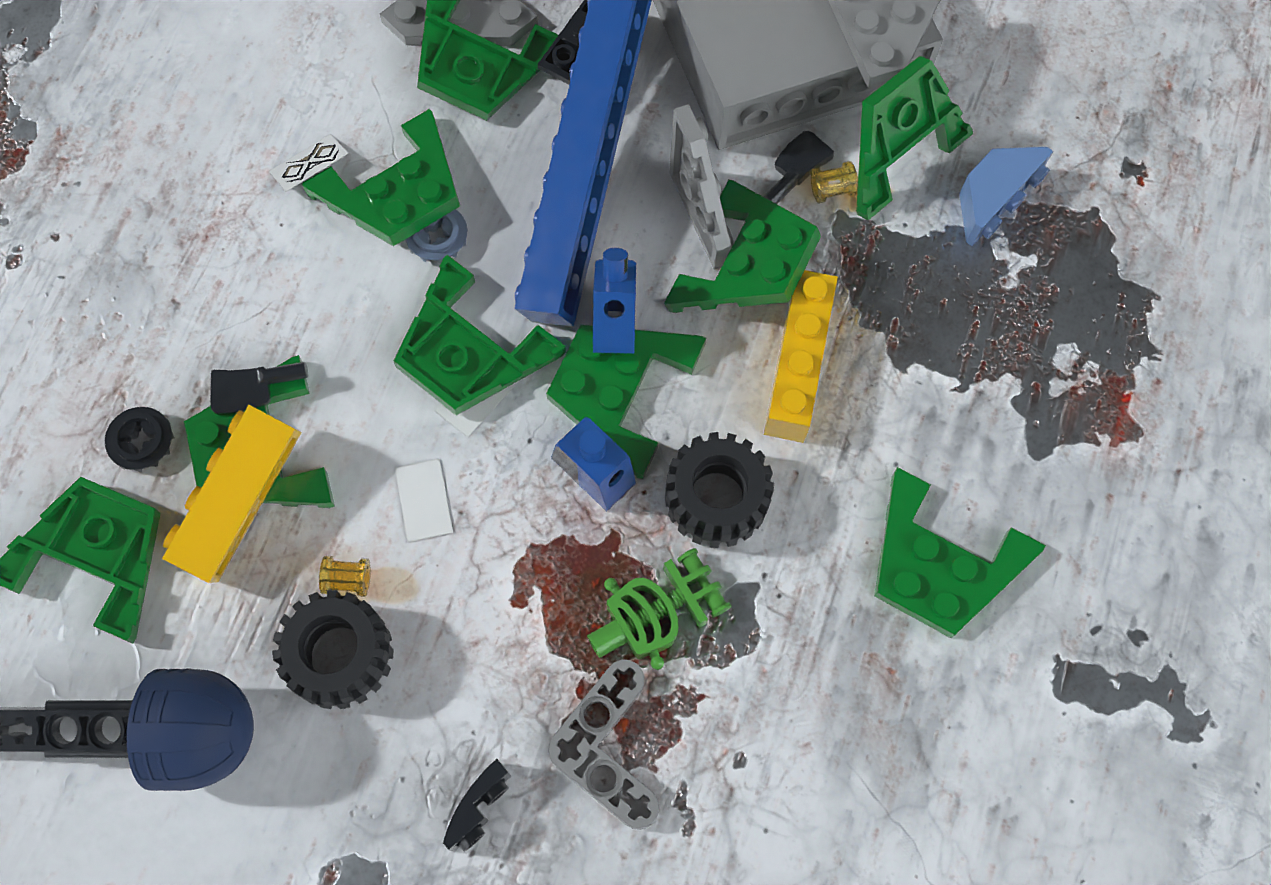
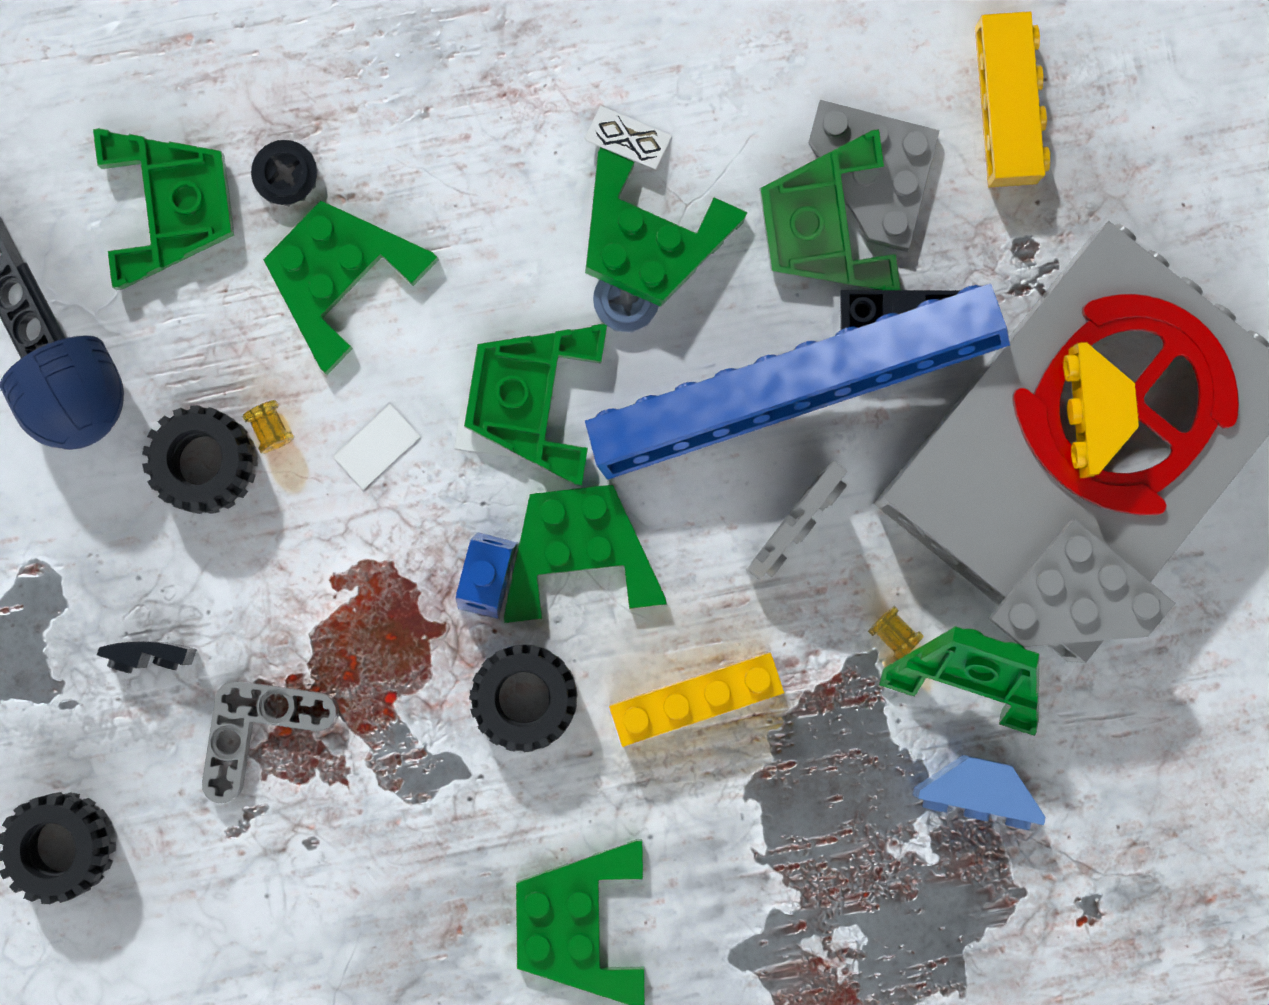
camera: 60 degrees right, 15 degrees up
yellow brick [162,405,302,583] -> none
black piece [210,362,308,415] -> none
bright green torso [587,548,732,670] -> none
blue torso [593,248,636,354] -> none
green wing [664,179,821,313] -> none
black piece [763,130,834,204] -> none

